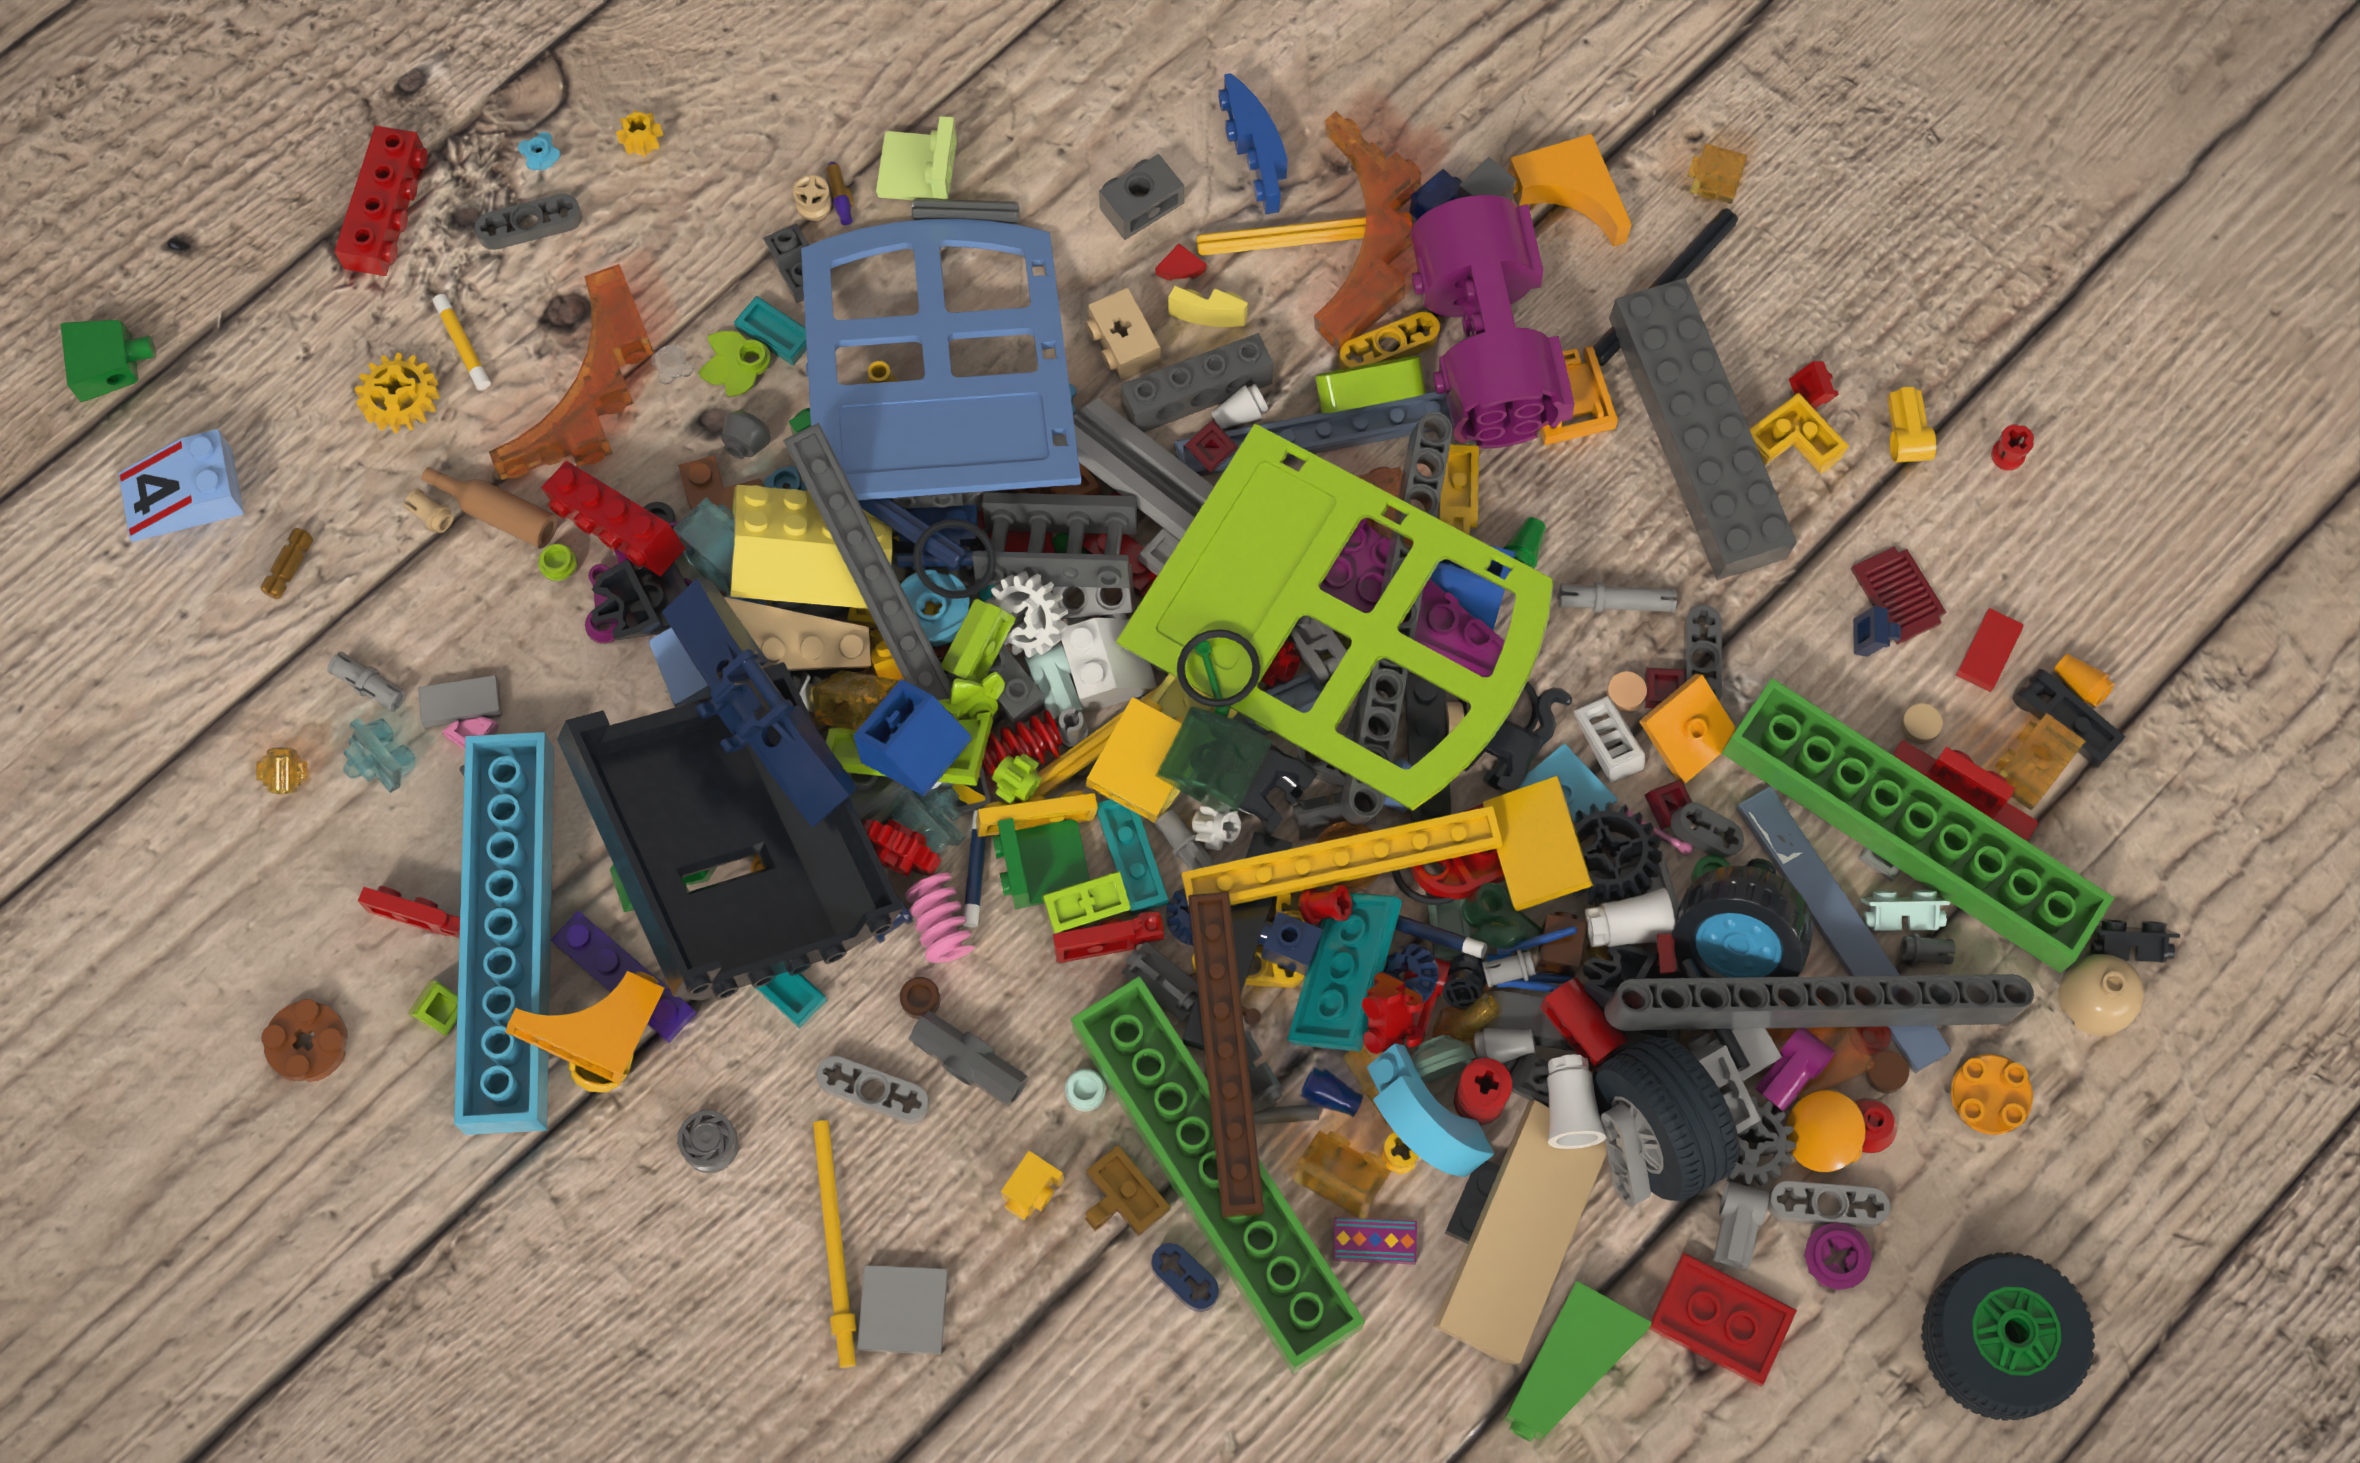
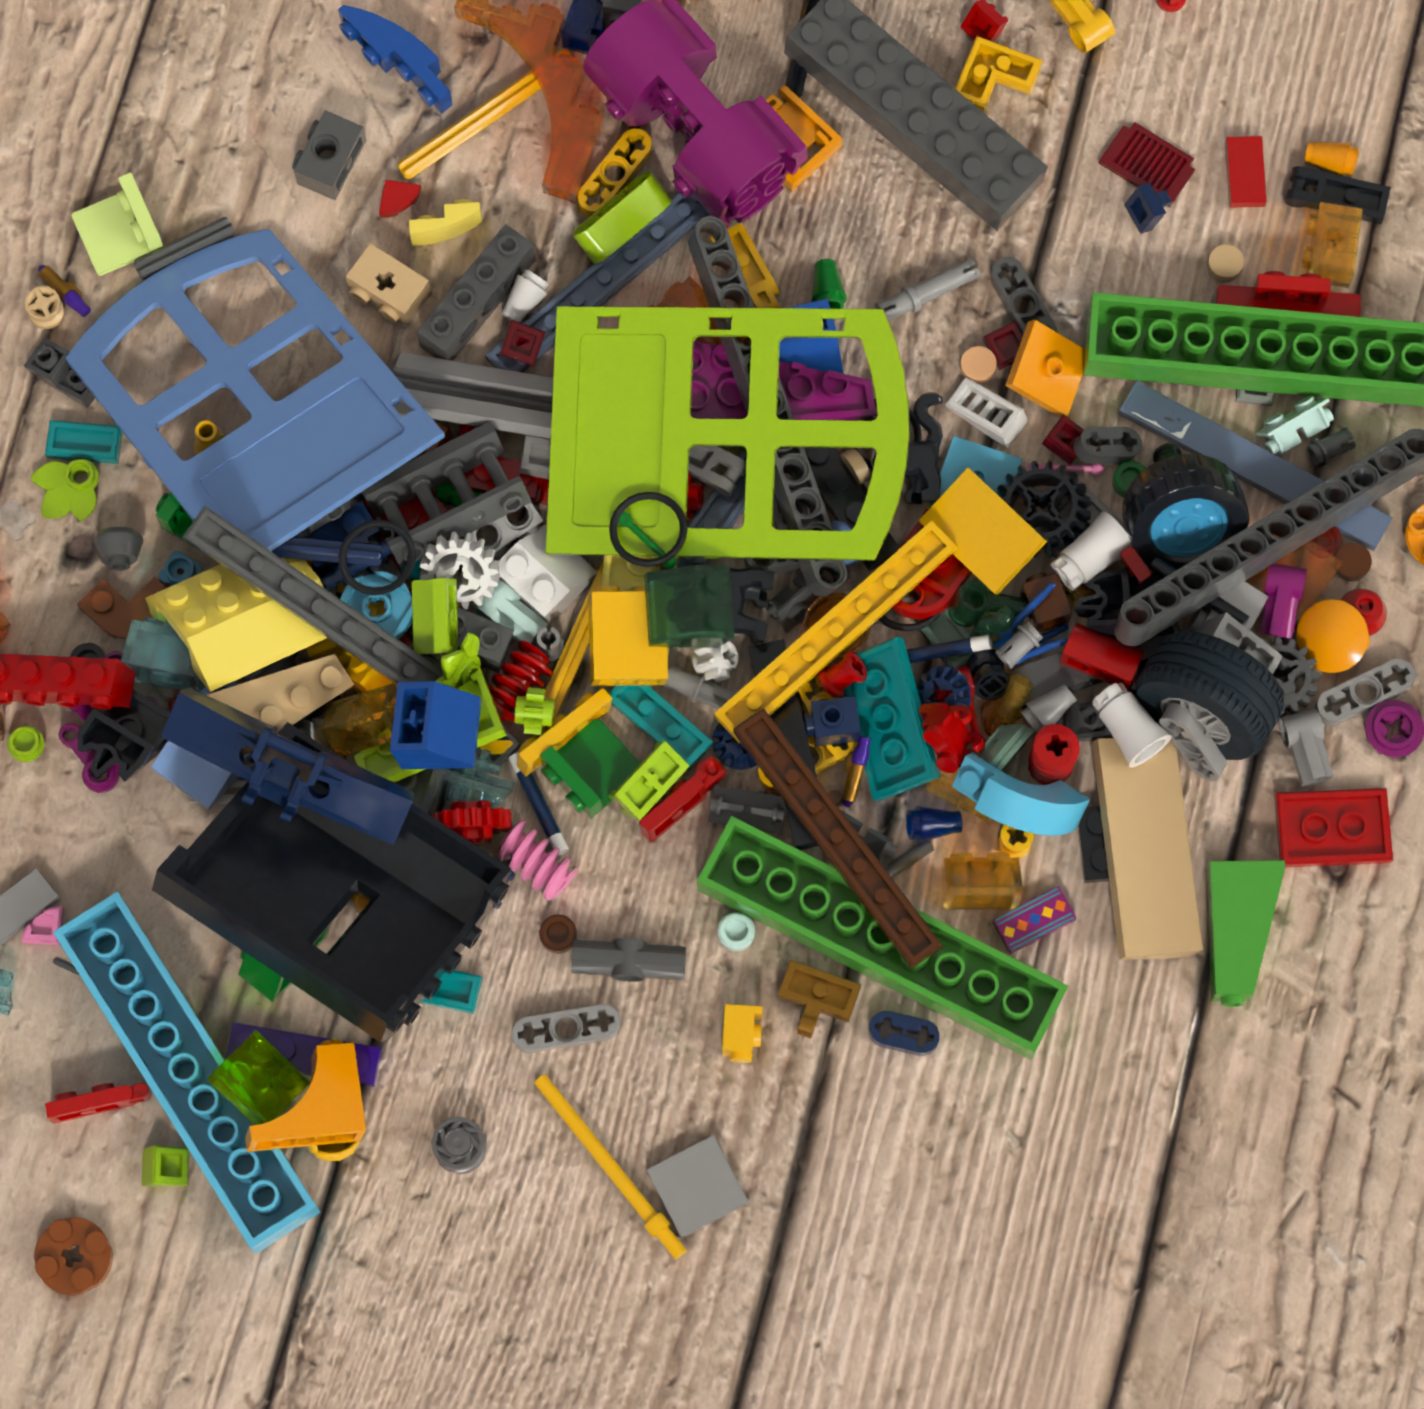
camera: 30 degrees left, 5 degrees up
none -> clear neon green plate [207,1030,310,1125]
none -> piece [841,736,871,808]

